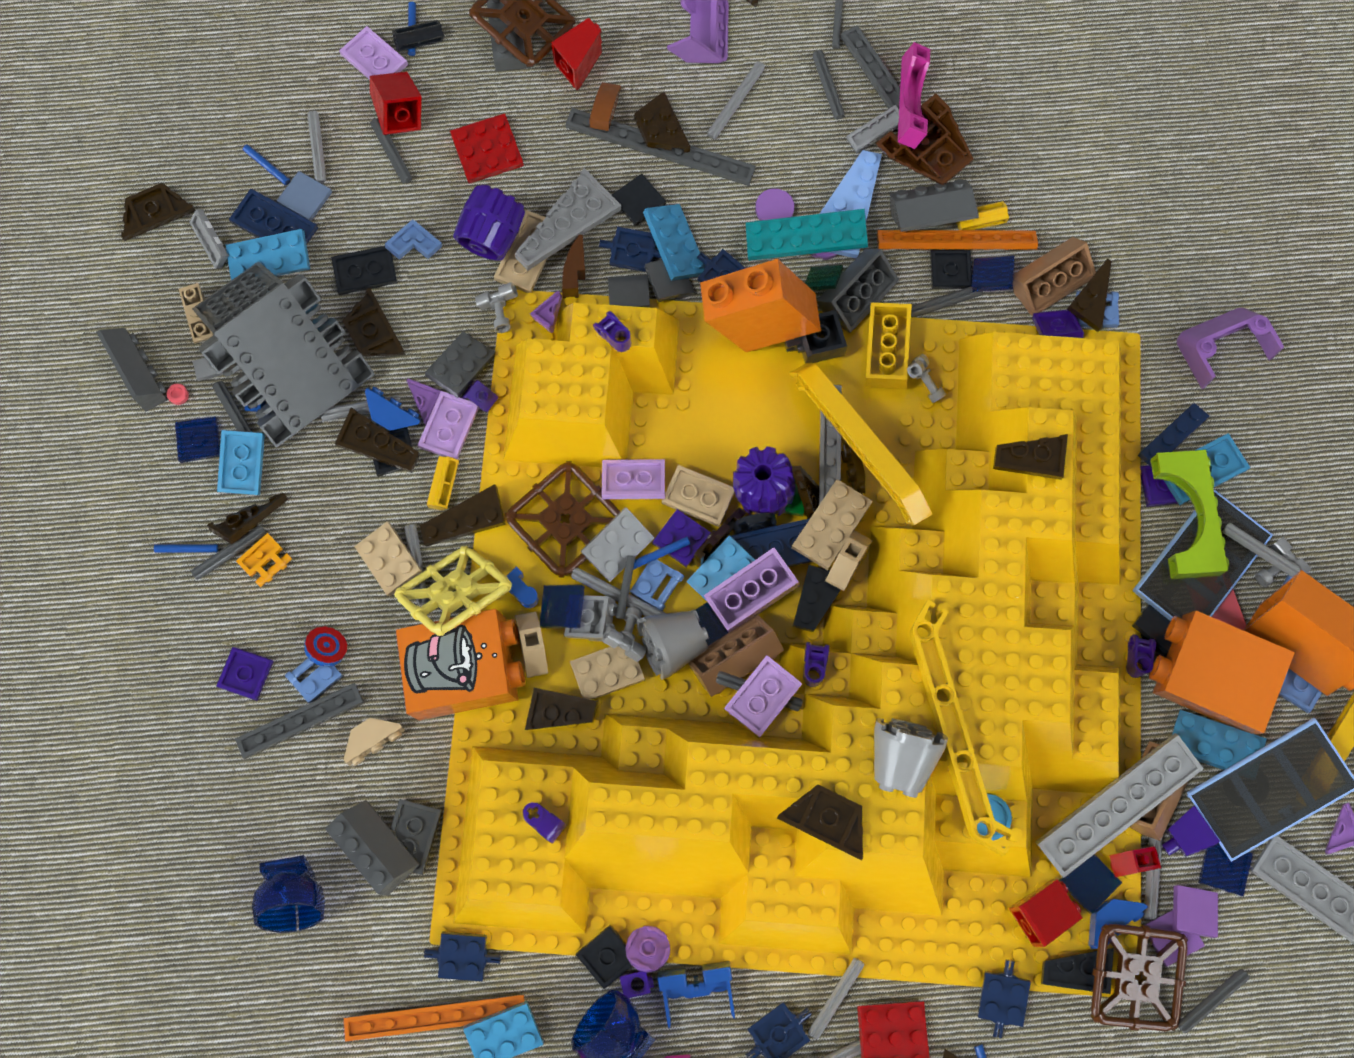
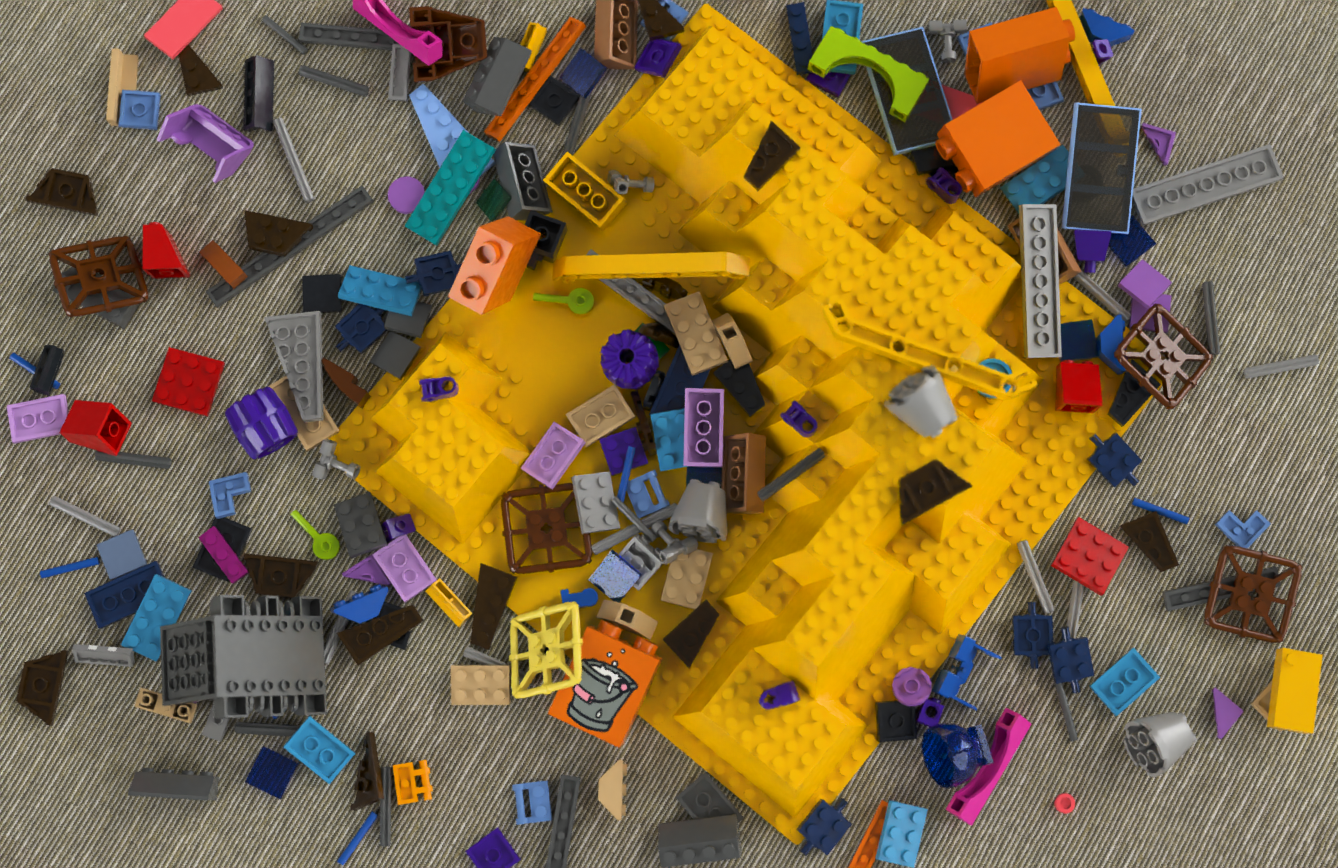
camera: 55 degrees left, 5 degrees up
coral tile [166,384,189,405] -> none
red tile [304,626,347,666] -> none
medium lavender tile [530,291,562,333] -> none
lavender plate [724,655,802,738] -> none
red slope [1109,846,1161,877] -> none
light grey axle [1223,523,1301,577] -> none
none -> magenta plate [198,526,249,584]
none -> black panel [243,55,274,132]
none -> lime piece [290,510,340,560]
none -> lime piece [533,288,594,315]

